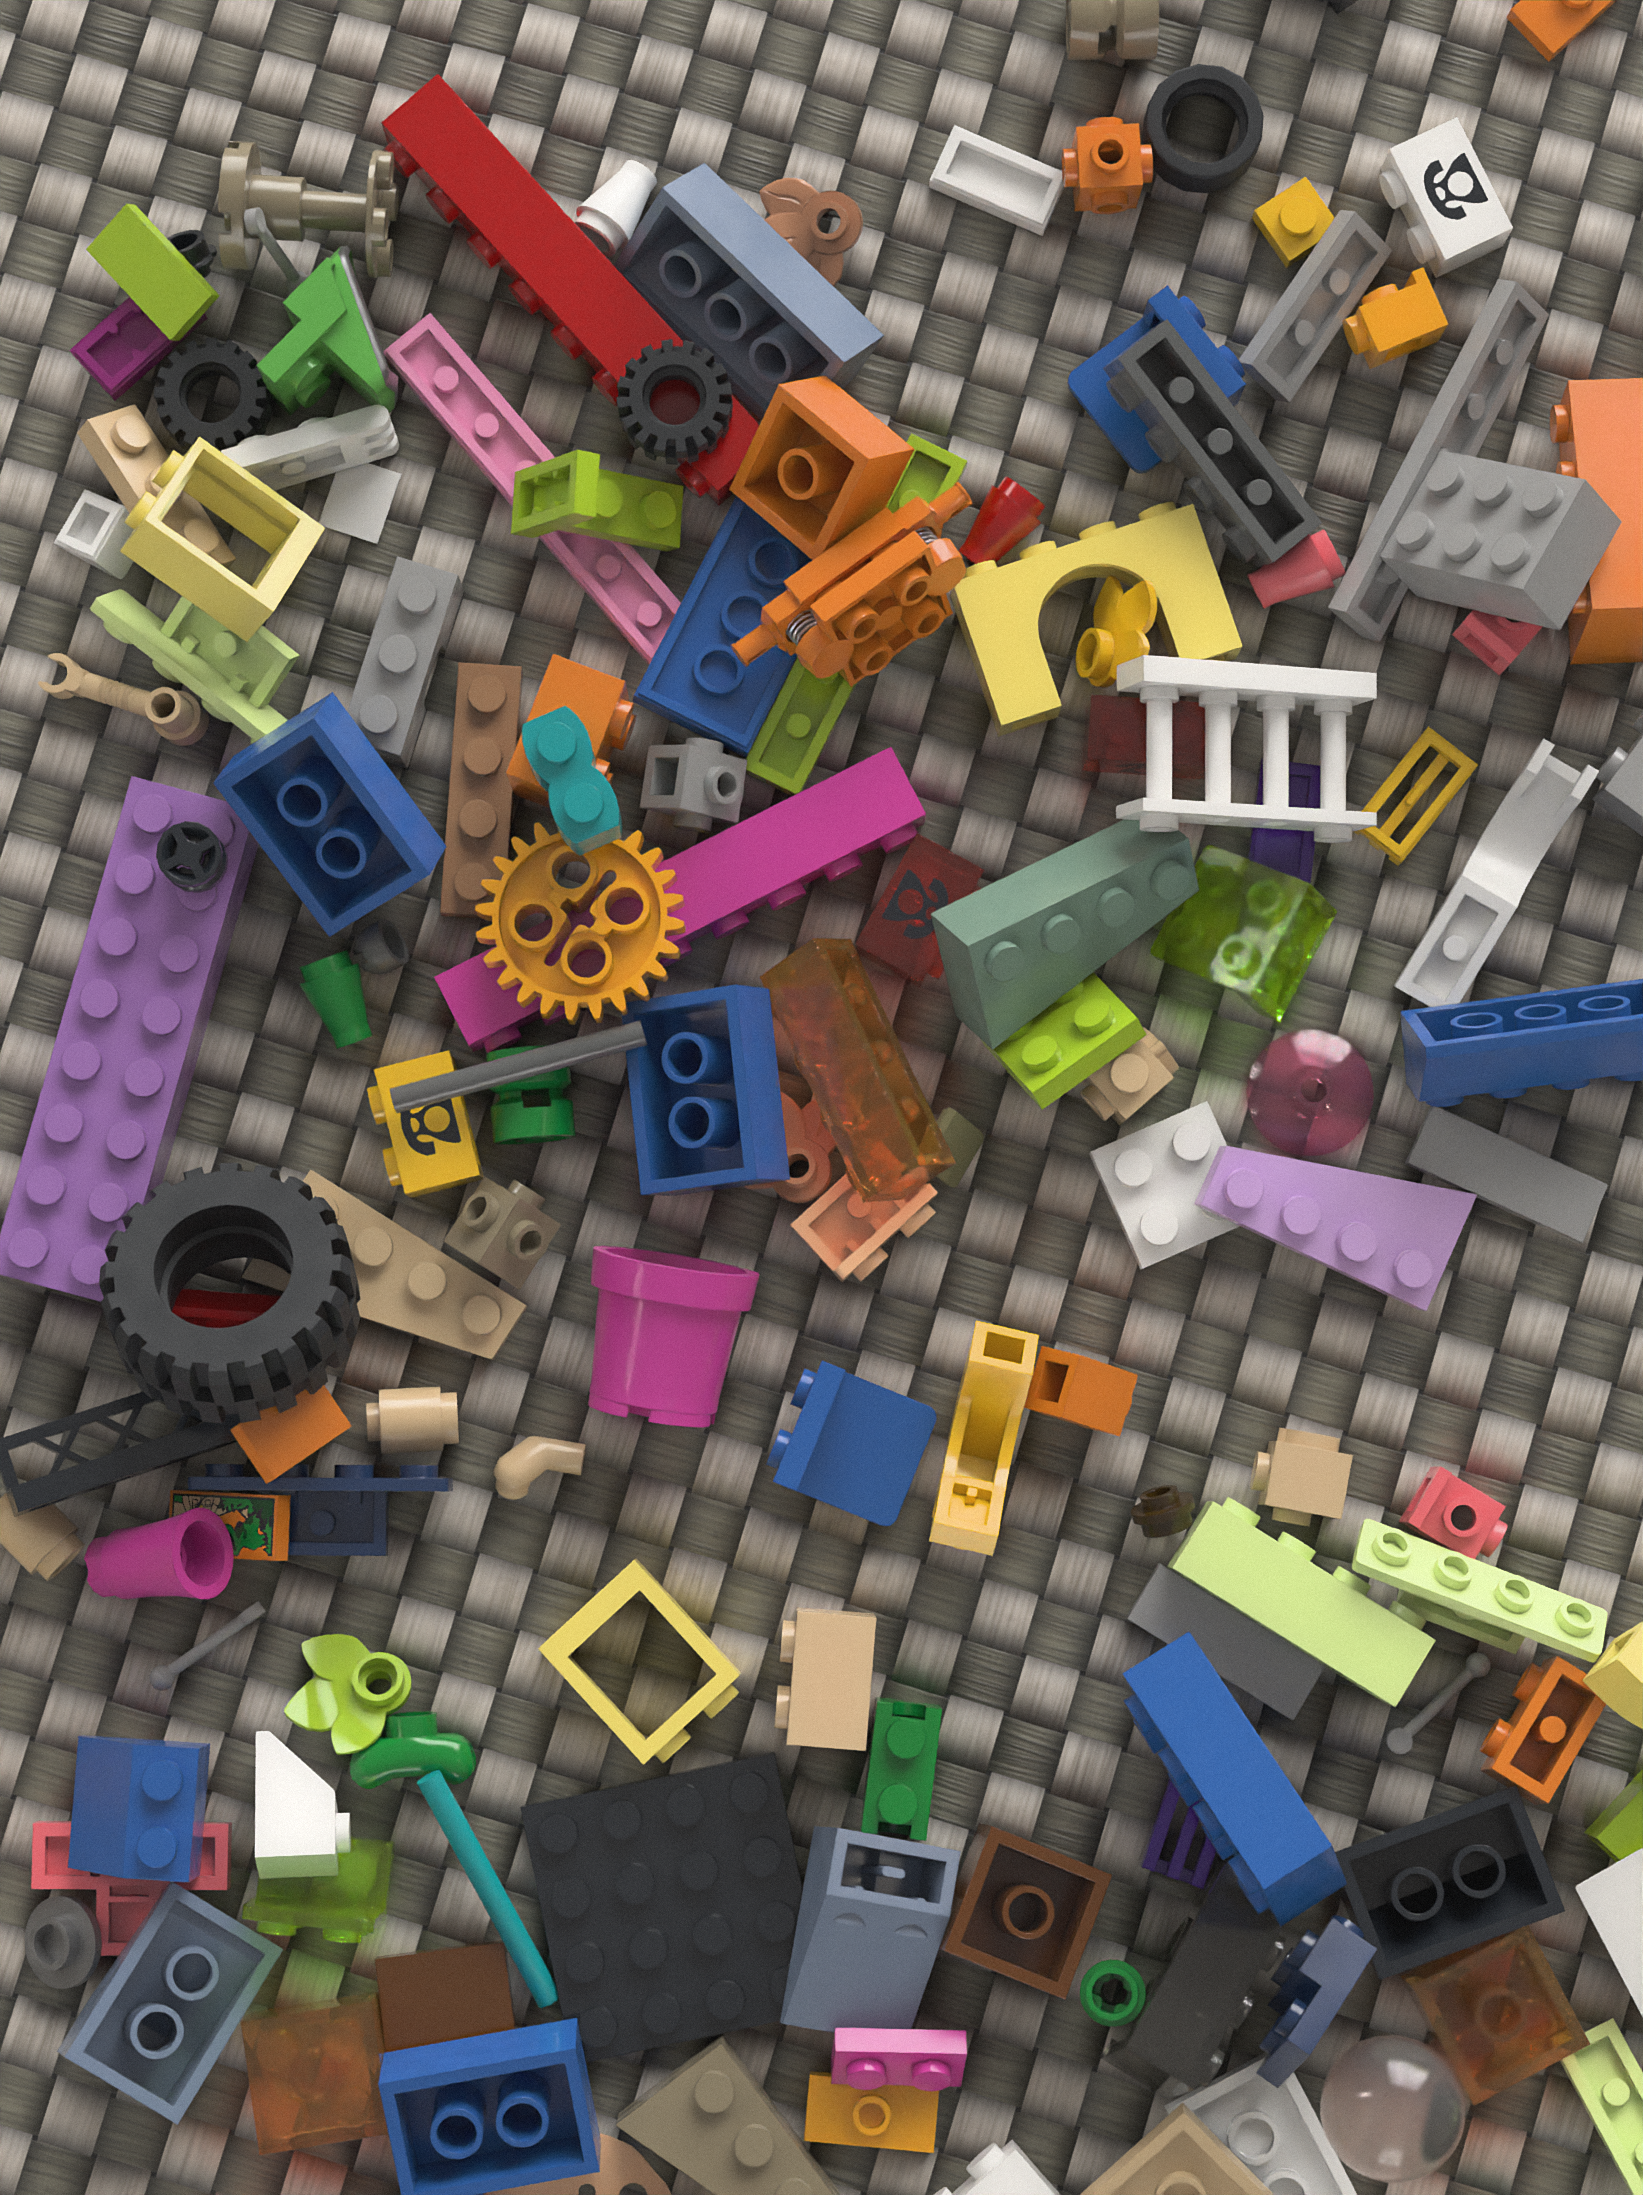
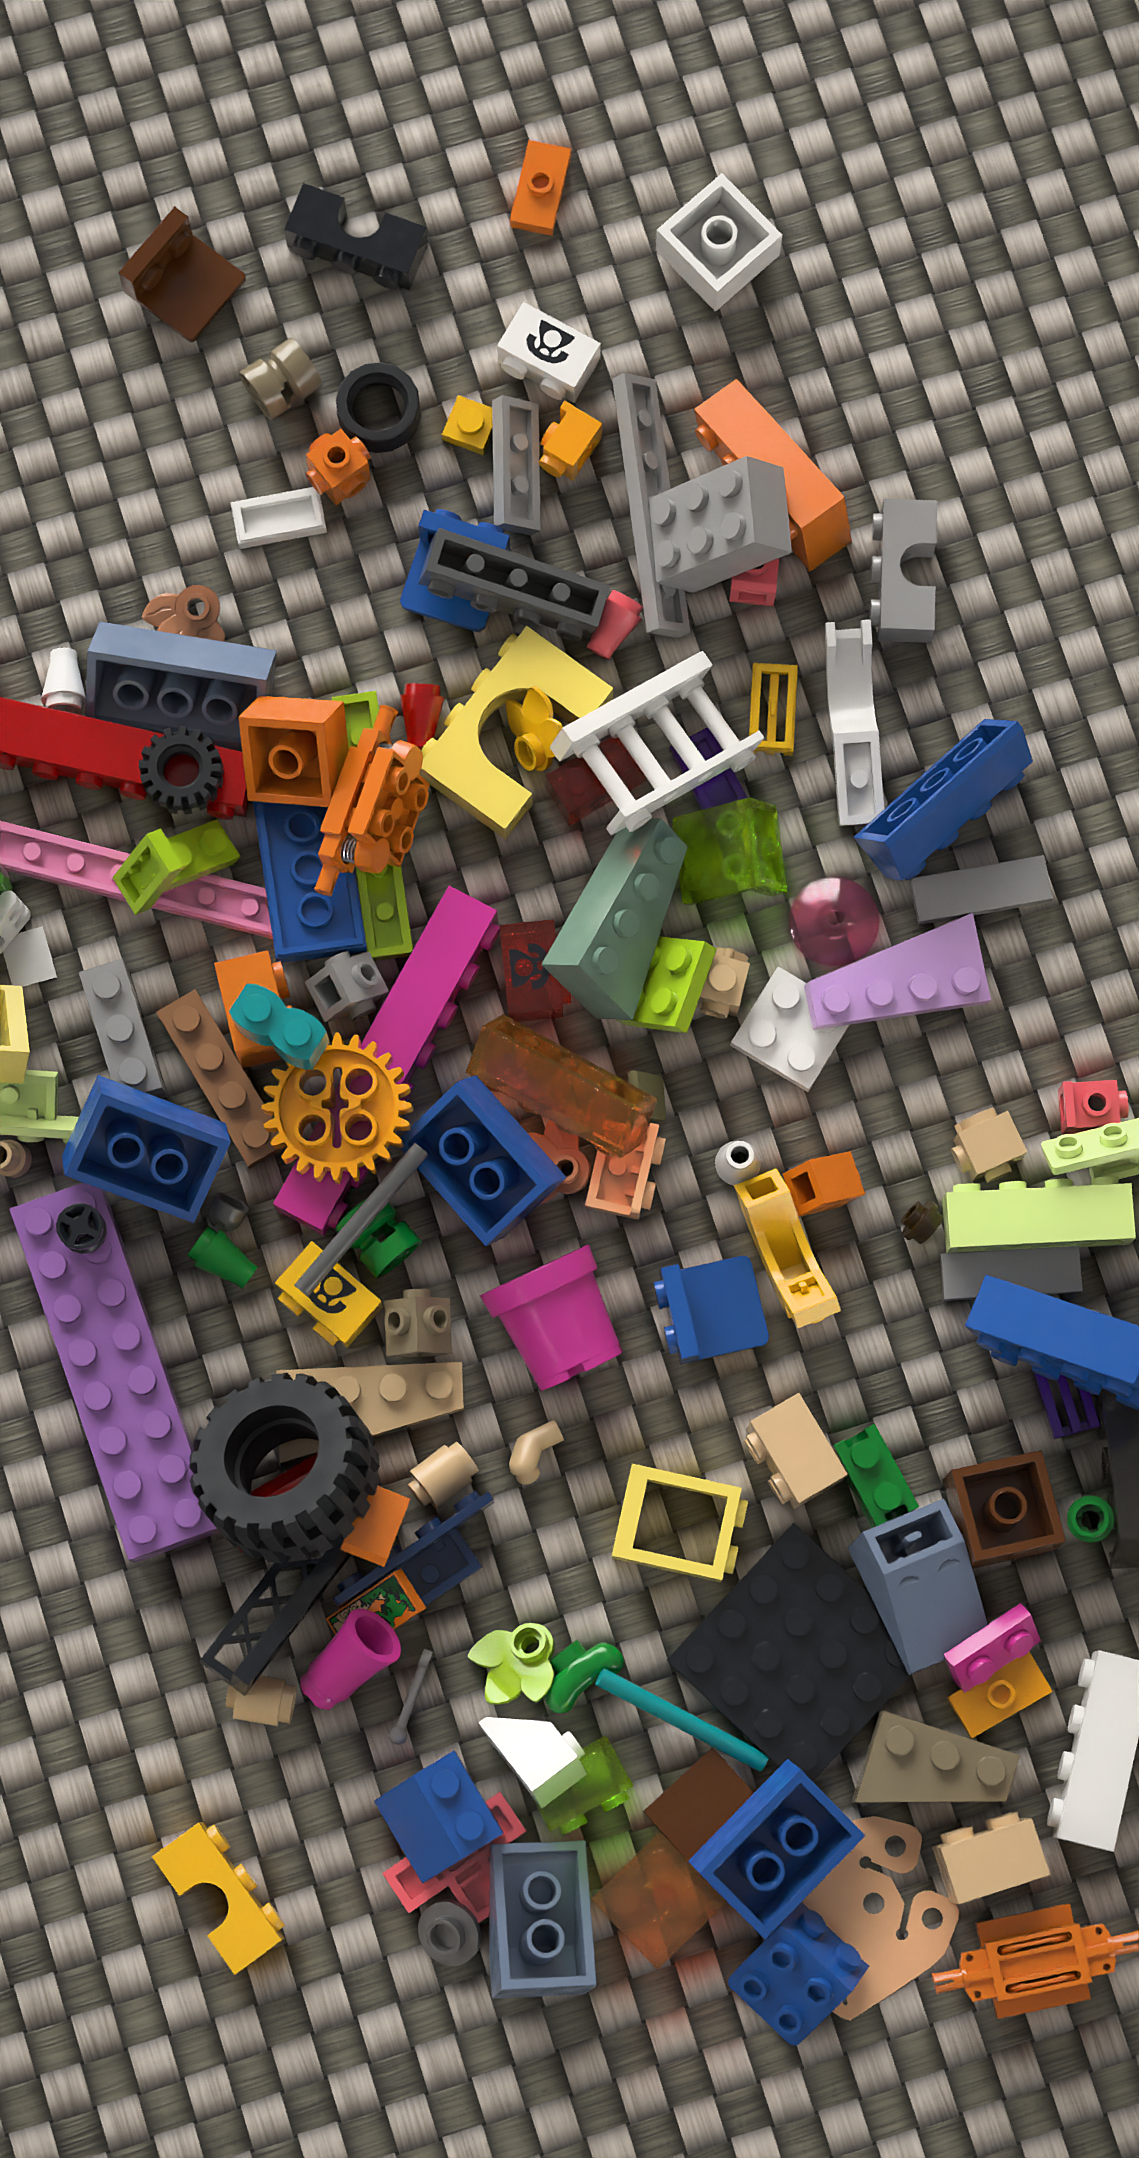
camera: 30 degrees left, 5 degrees down
none -> white cone [715,1141,761,1185]

